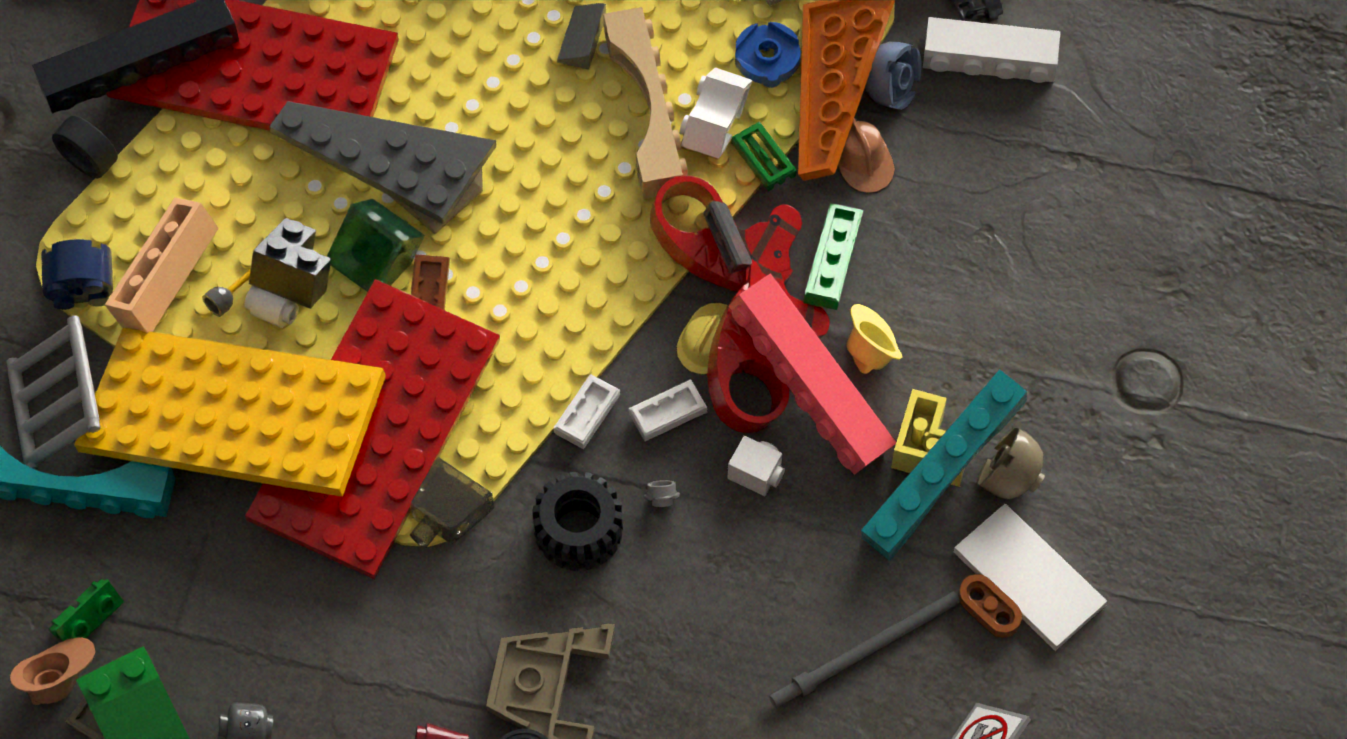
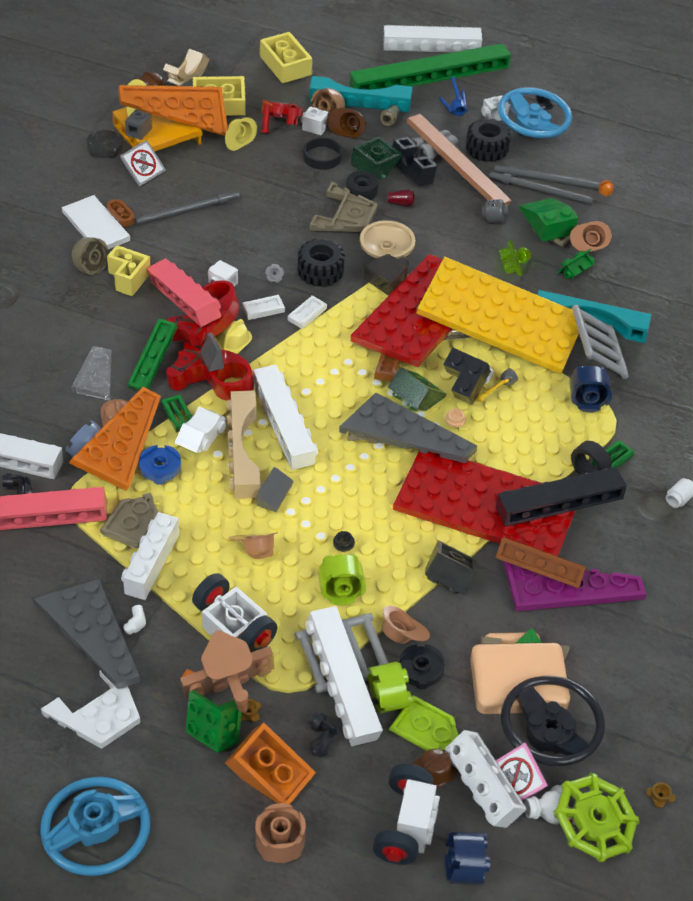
camera: 175 degrees left, 15 degrees down
light nougat brick [105,198,219,333] -> none
light yellow piece [846,304,902,374] -> none
teal arch [861,369,1027,561] -> none
none -> clear wing [71,346,112,400]
none -> white brick [253,365,318,470]
none -> tan dish [360,221,415,261]
none -> light nougat plate [445,408,466,427]
none -> clear neon green hips [499,240,531,276]
none -> green tile [591,440,635,468]

